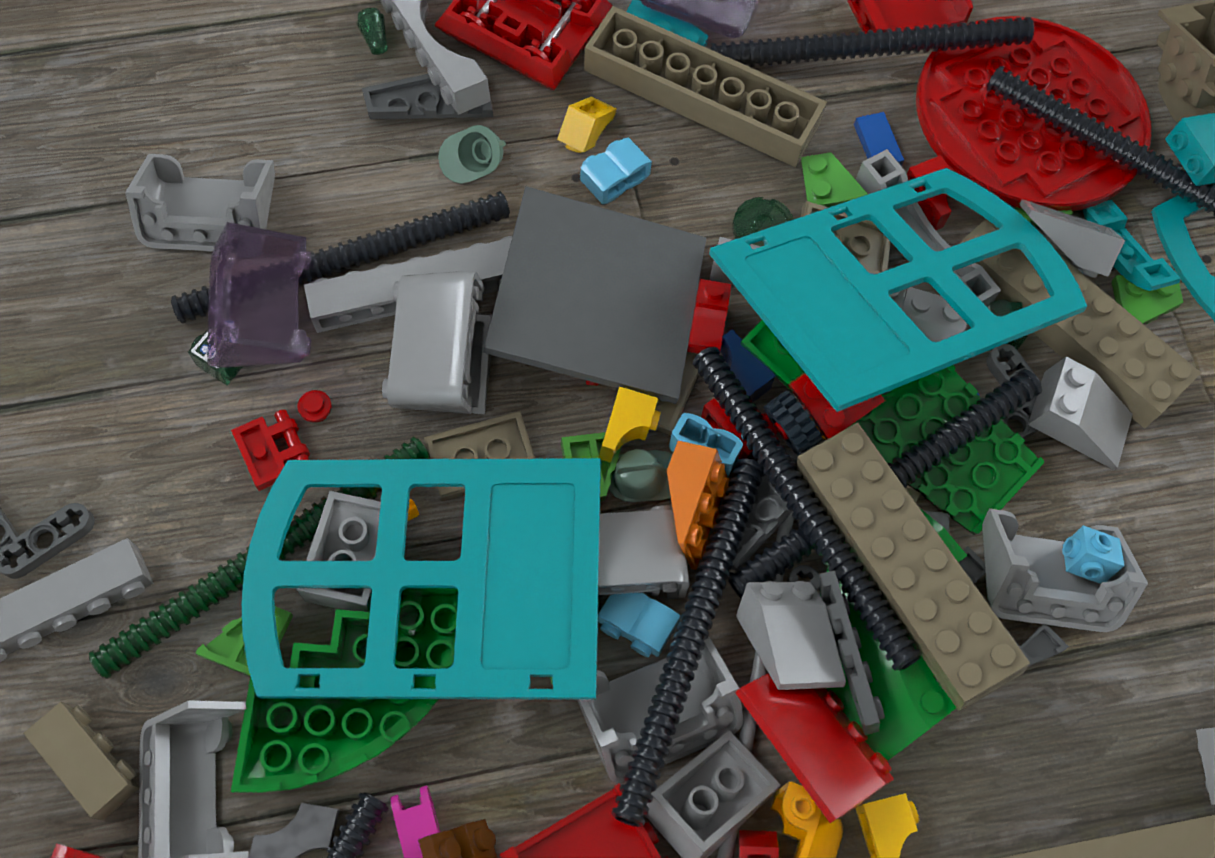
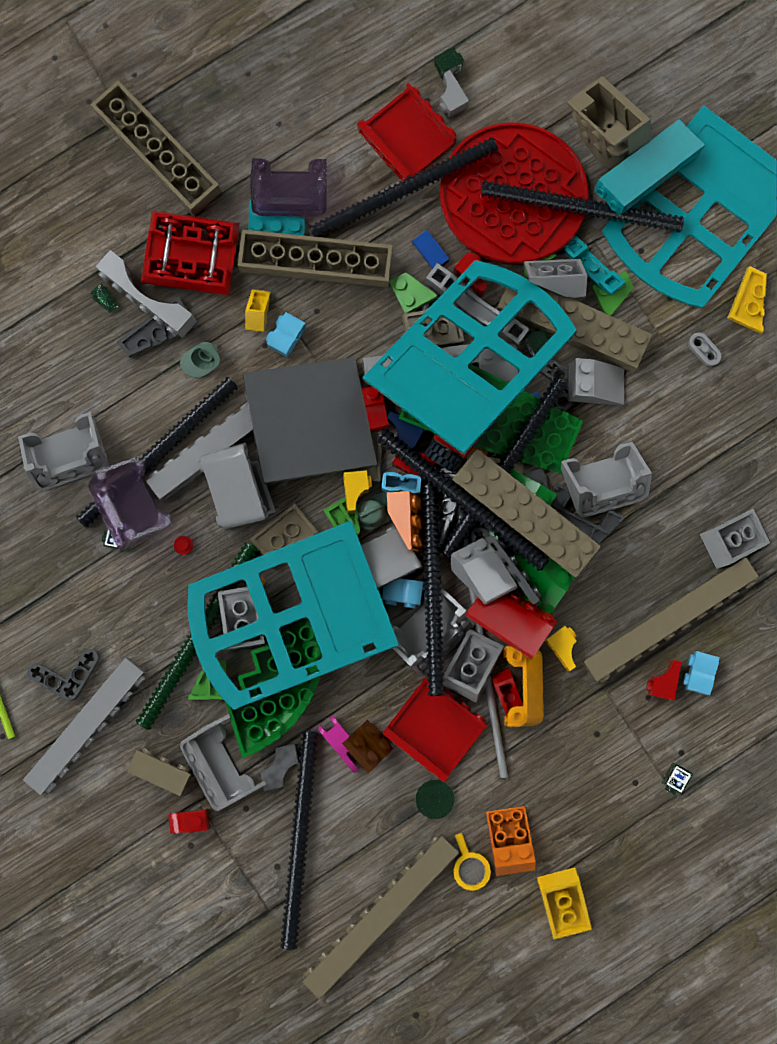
camera: 15 degrees left, 15 degrees up
red plate [231,409,310,491] -> none
clear green tile [732,197,794,247] -> none
medium azure brick [1062,526,1124,584] -> none

